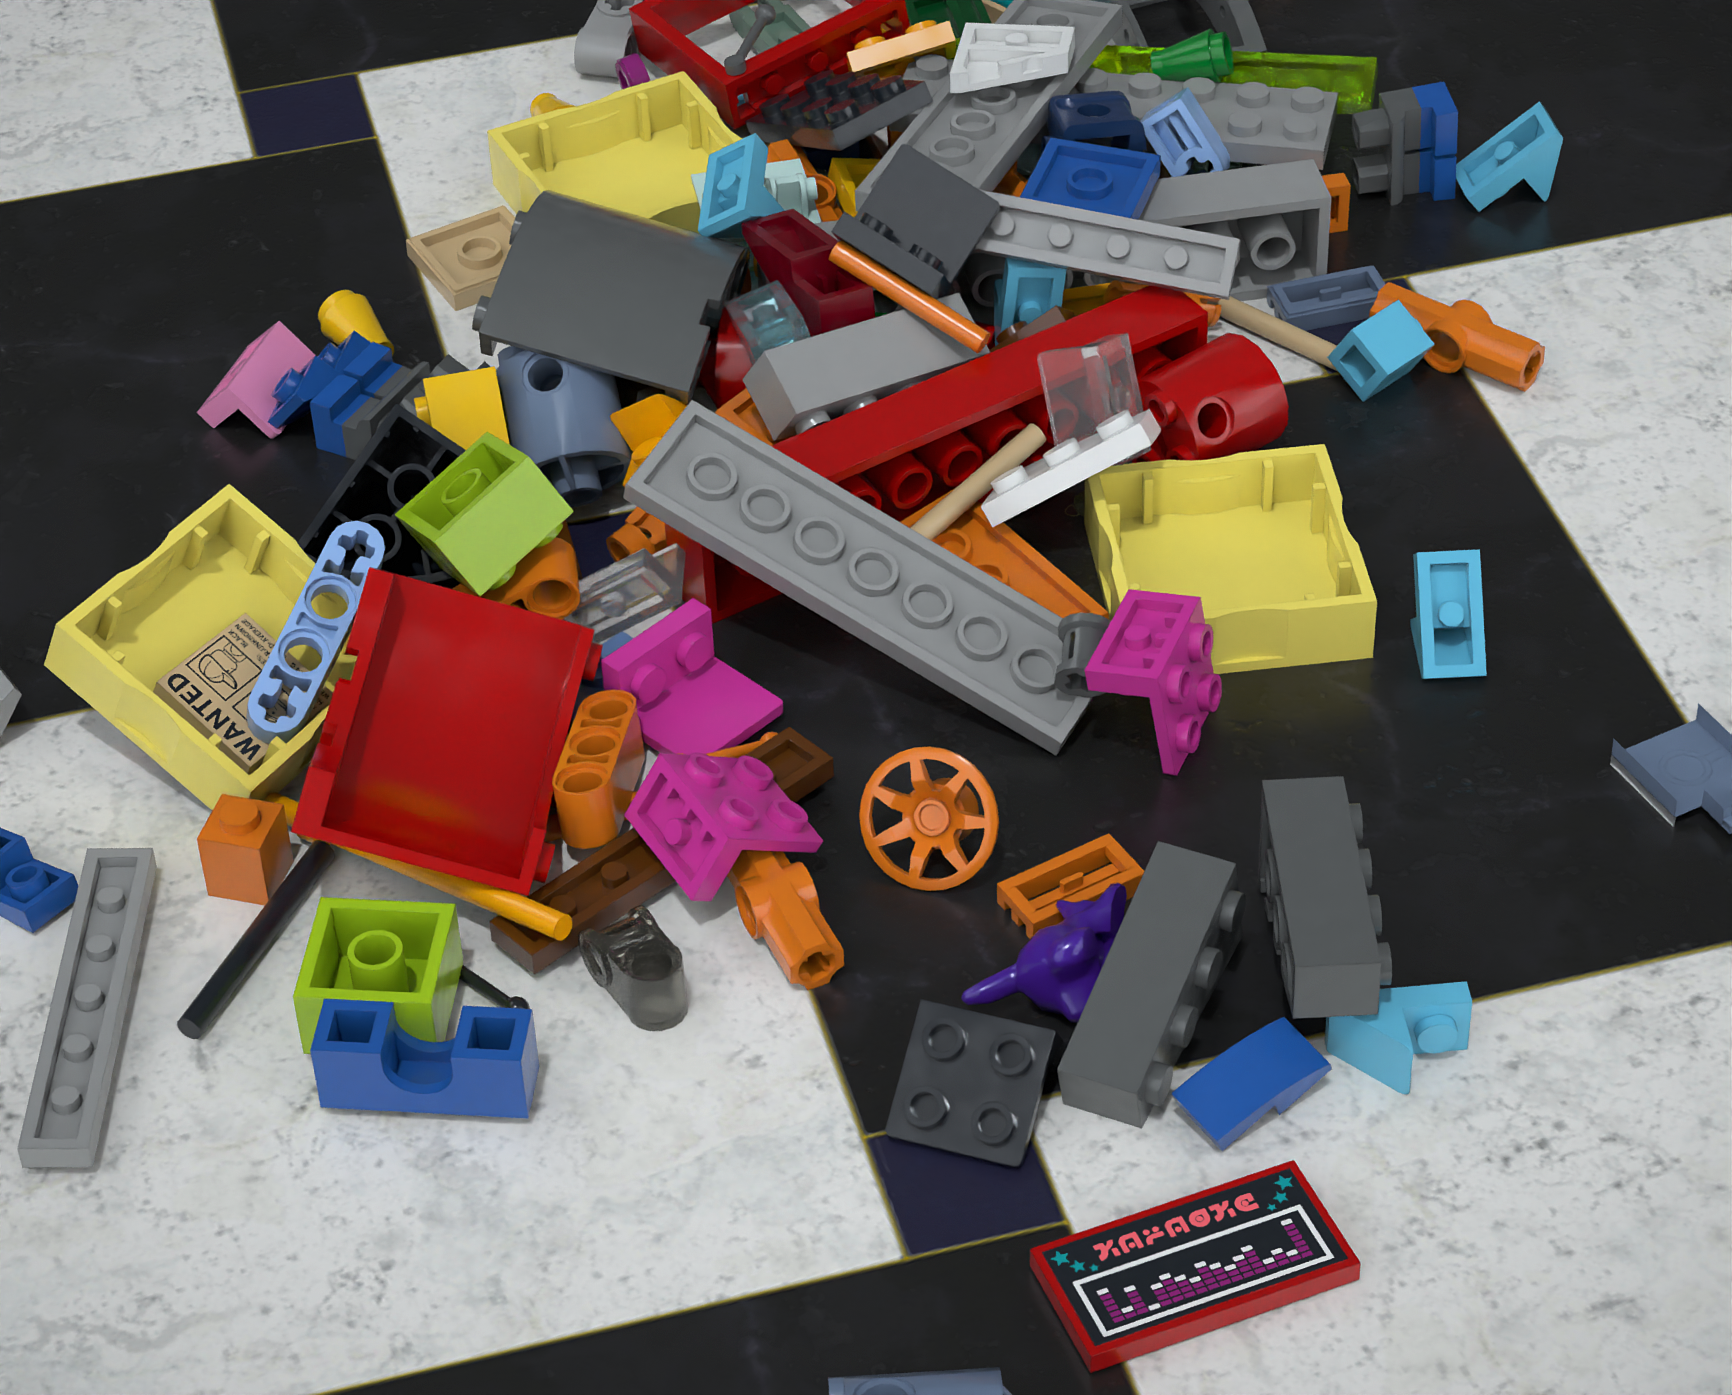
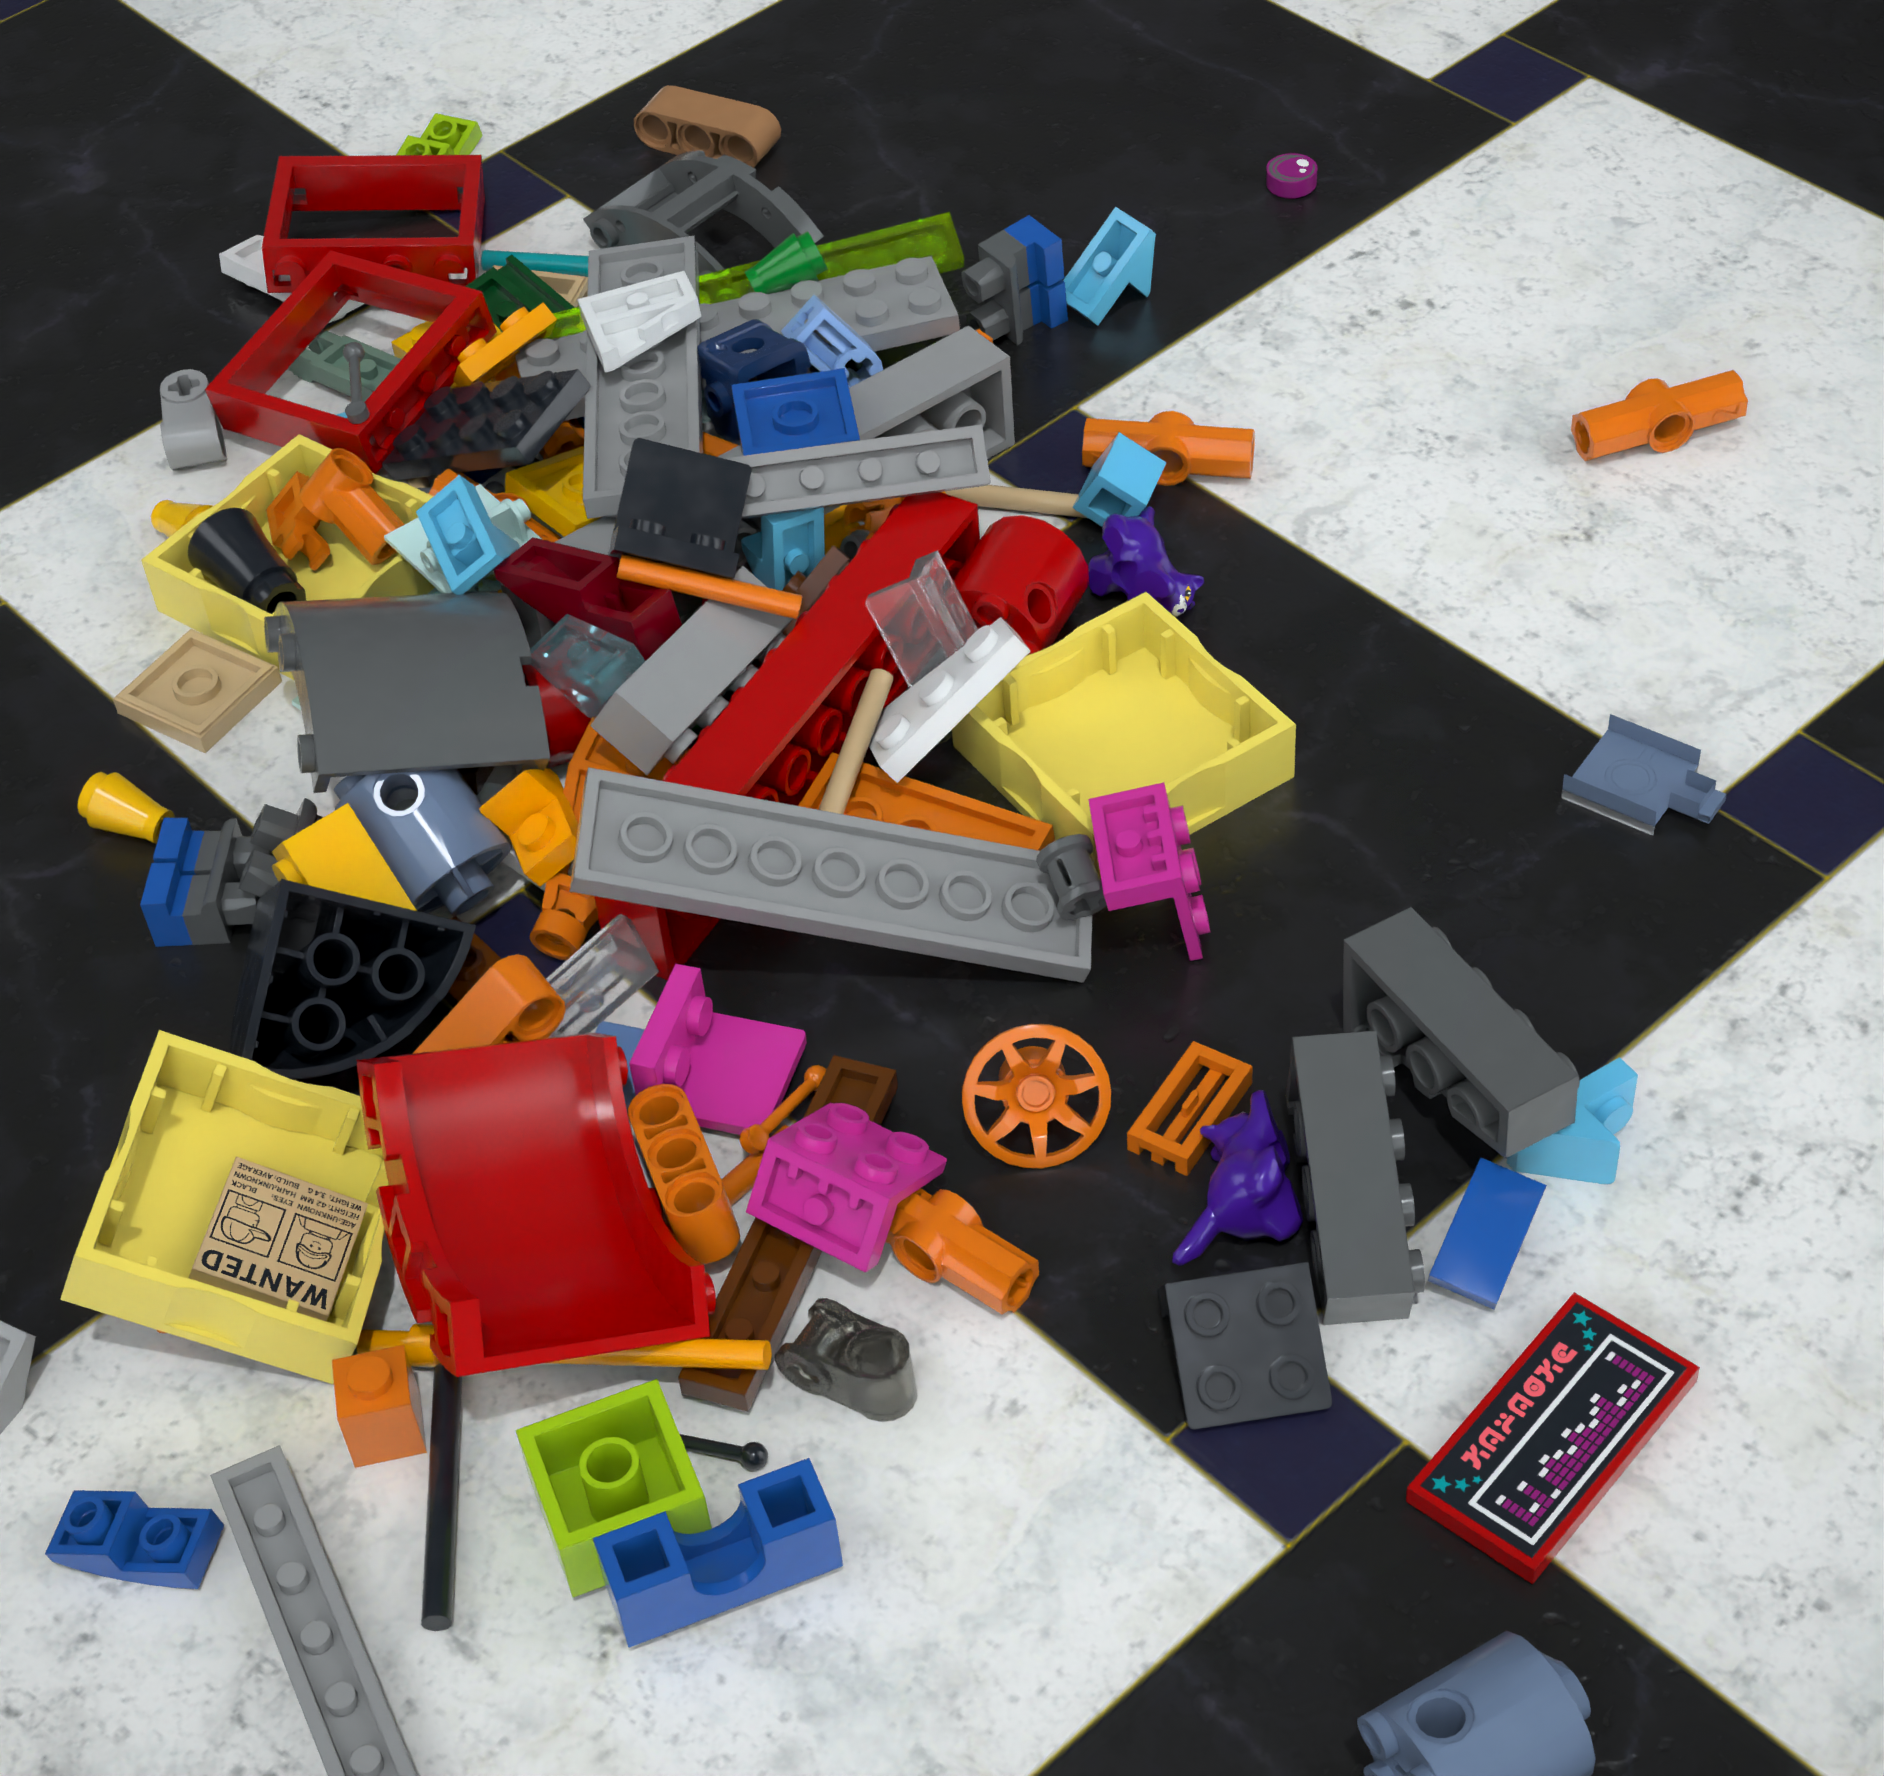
camera: 25 degrees left, 5 degrees up
bright pink panel [197,321,316,439] -> none
light blue beam [246,521,385,744] -> none
blue slope [268,331,371,429] -> none
lime brick [395,432,574,596] -> none
magenta tile [615,53,651,89] -> none
sand blue tile [1267,265,1385,331] -> none
medium azure slope [1410,549,1487,679] -> none
none -> black plant [188,508,306,614]
none -> orange plate [266,471,330,571]
none -> orange piece [299,448,405,565]
none -> dark purple animal [1088,506,1204,617]

